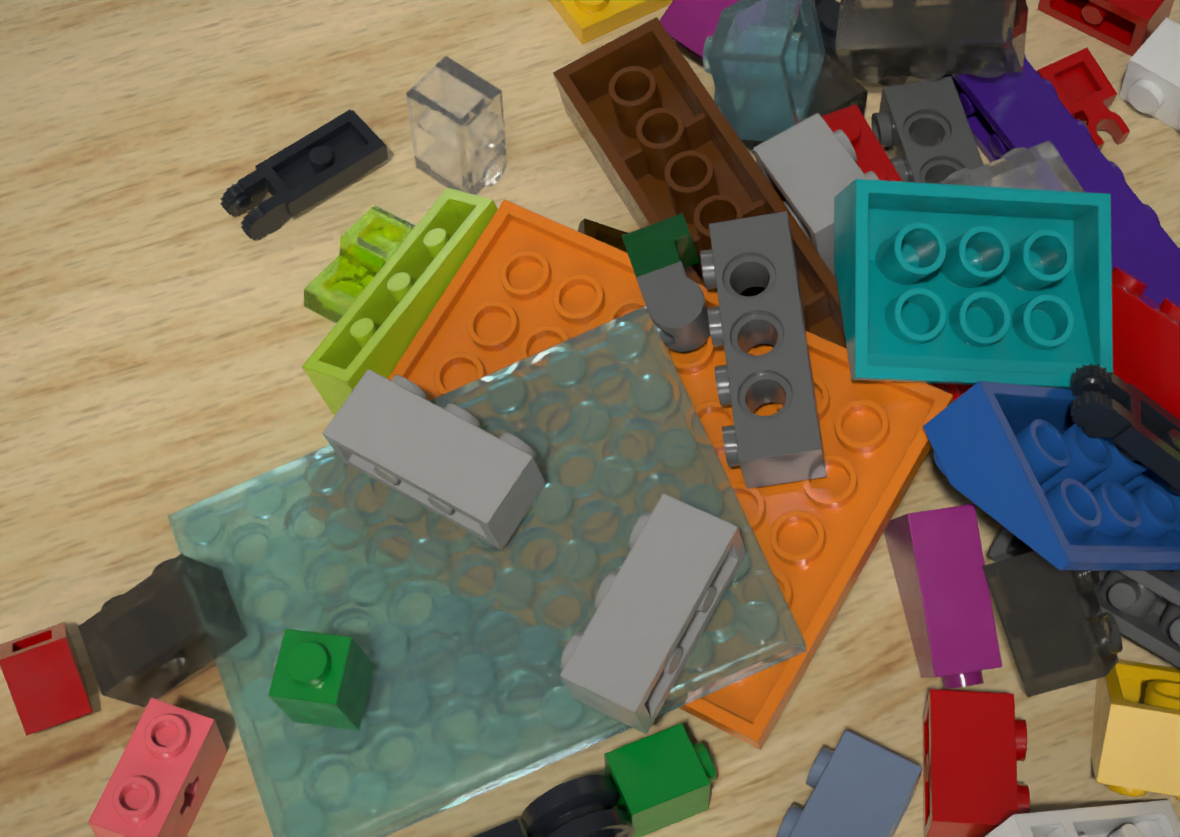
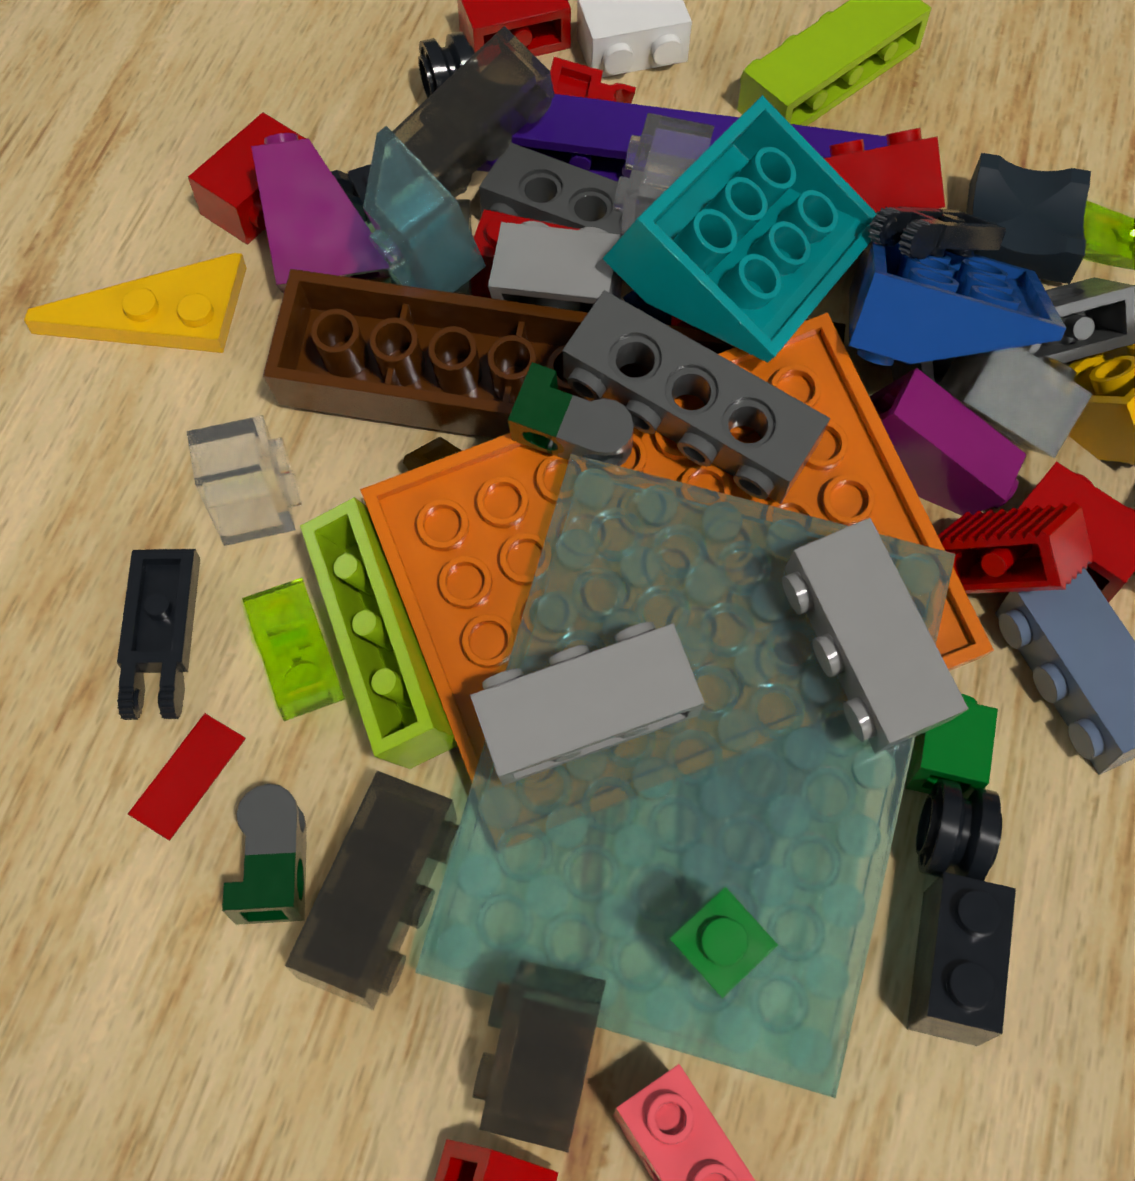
camera: 55 degrees left, 5 degrees up
none -> red sticker [128,713,246,841]
none -> leg [222,784,307,925]
none -> clear smoke brick [285,771,462,1010]
none -> red brick [938,502,1093,594]

